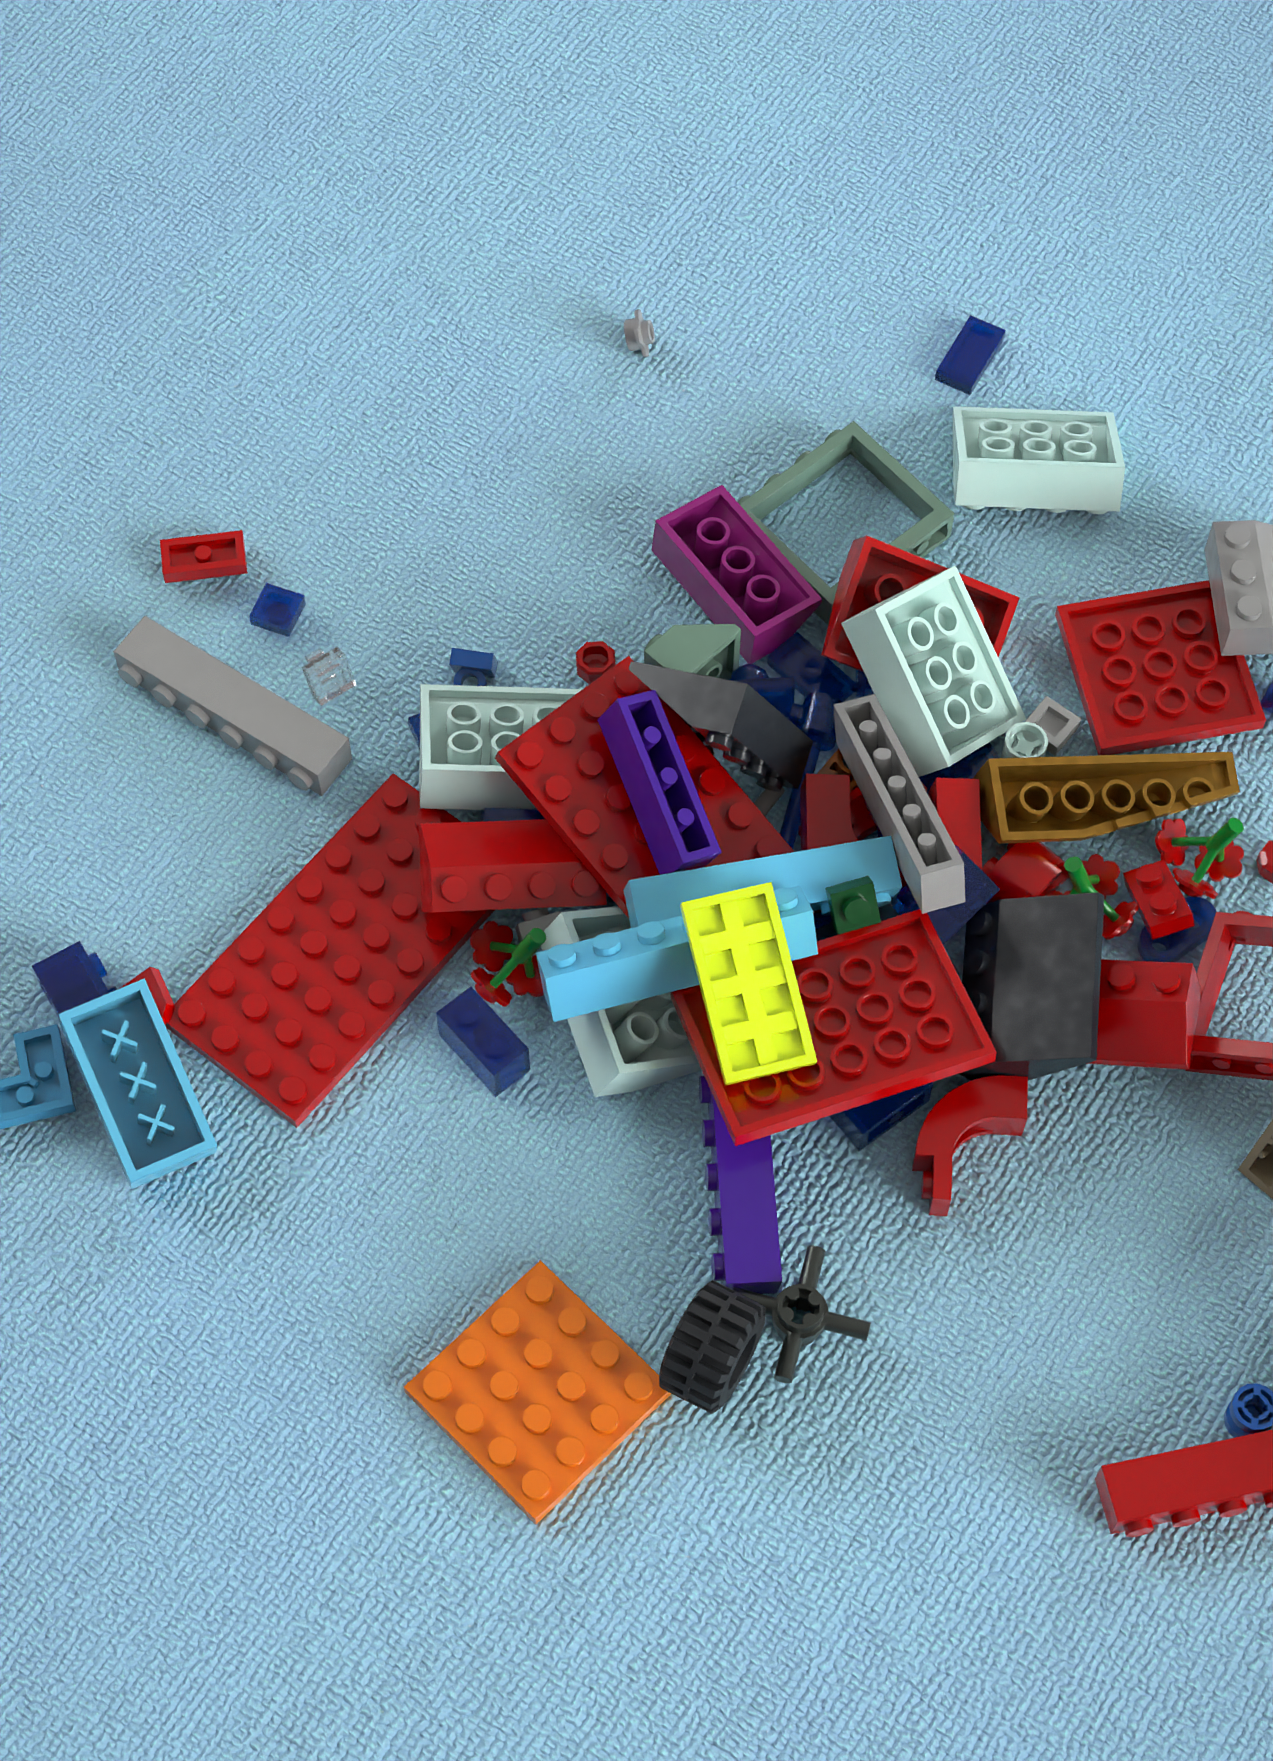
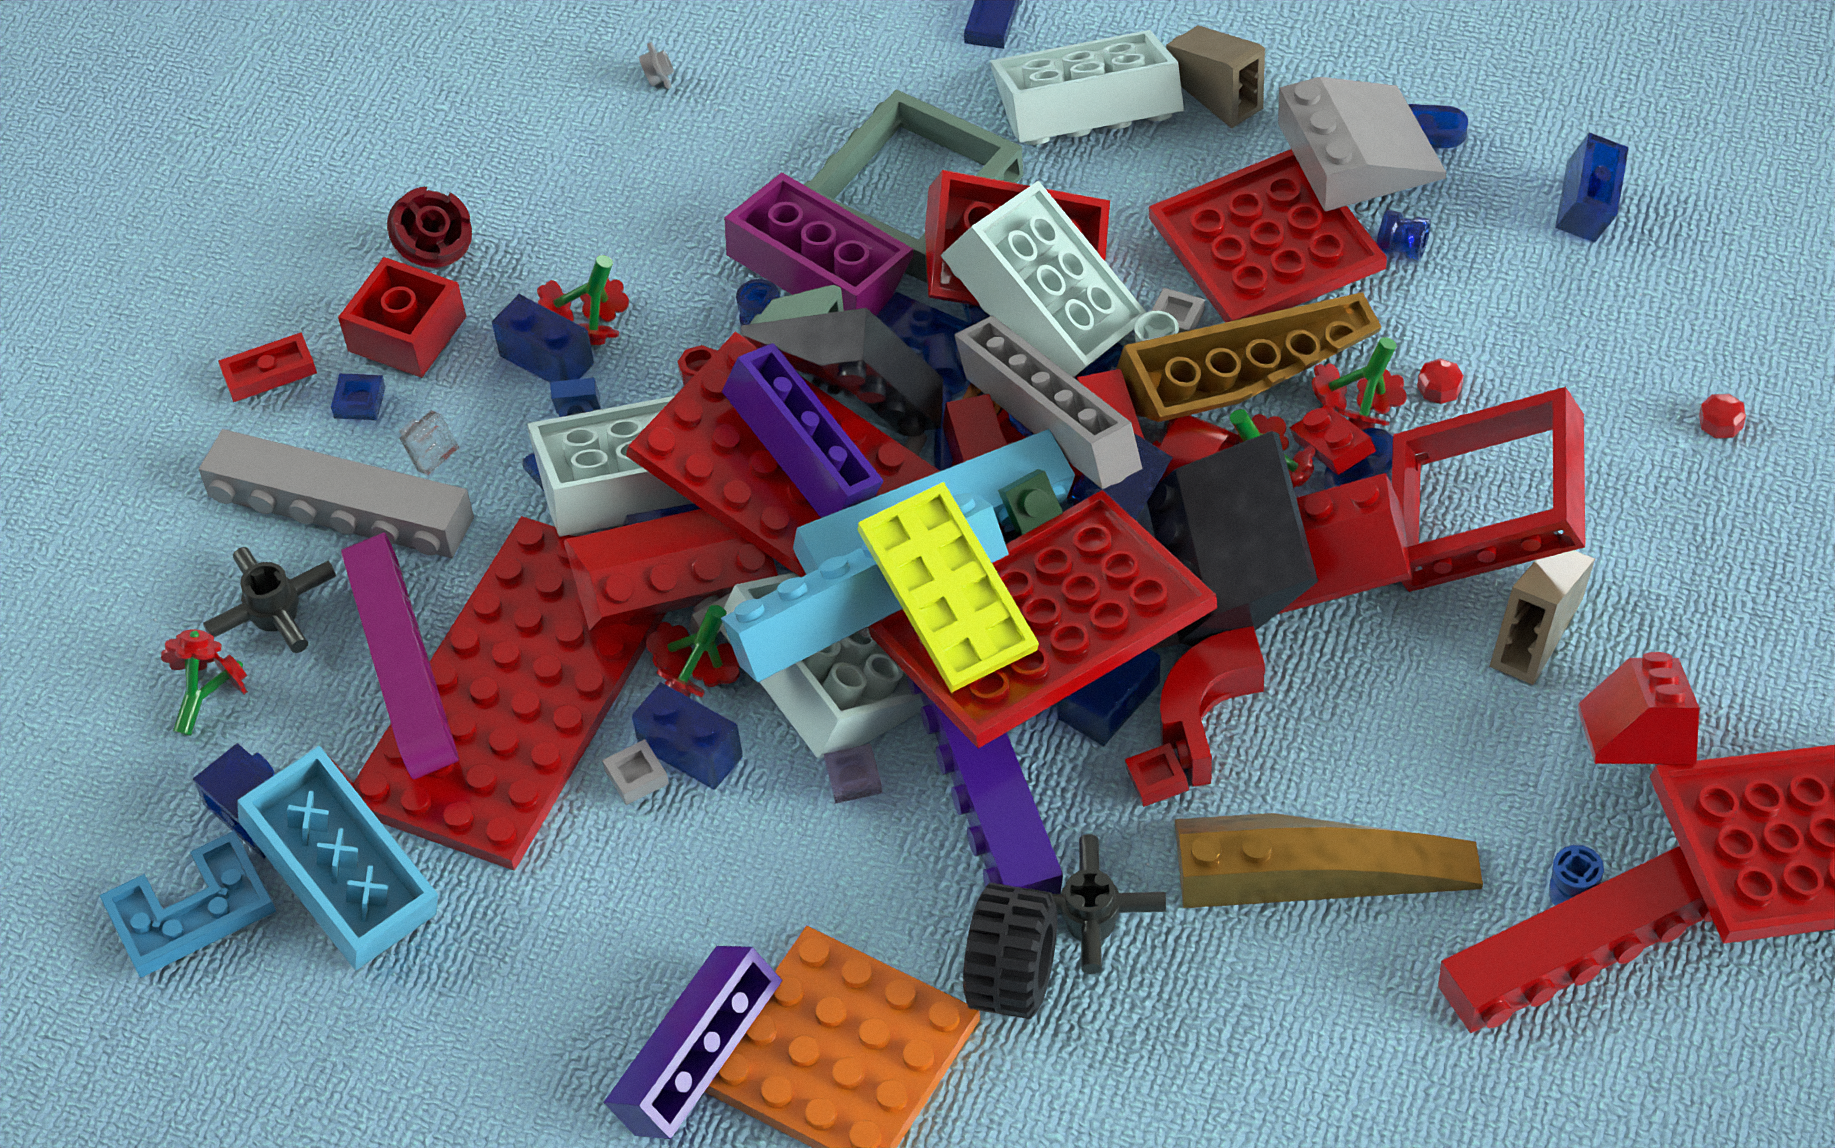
camera: 10 degrees left, 10 degrees down
none -> plant [161,629,248,736]
none -> pearl dark grey bar [203,547,336,653]
none -> red brick [338,257,467,378]
none -> magenta beam [341,532,459,780]
none -> dark red cone [387,186,472,272]
none -> clear blue brick [491,294,594,383]
none -> red plant [537,255,629,346]
none -> light grey plate [602,739,669,805]
none -> dark purple brick [603,946,782,1139]
none -> clear blue wheel [736,279,780,327]
none -> clear purple plate [824,744,882,804]
none -> red plate [1124,743,1189,807]
none -> dark tan slope [1166,25,1265,128]
none -> pearl gold wedge [1175,813,1483,908]

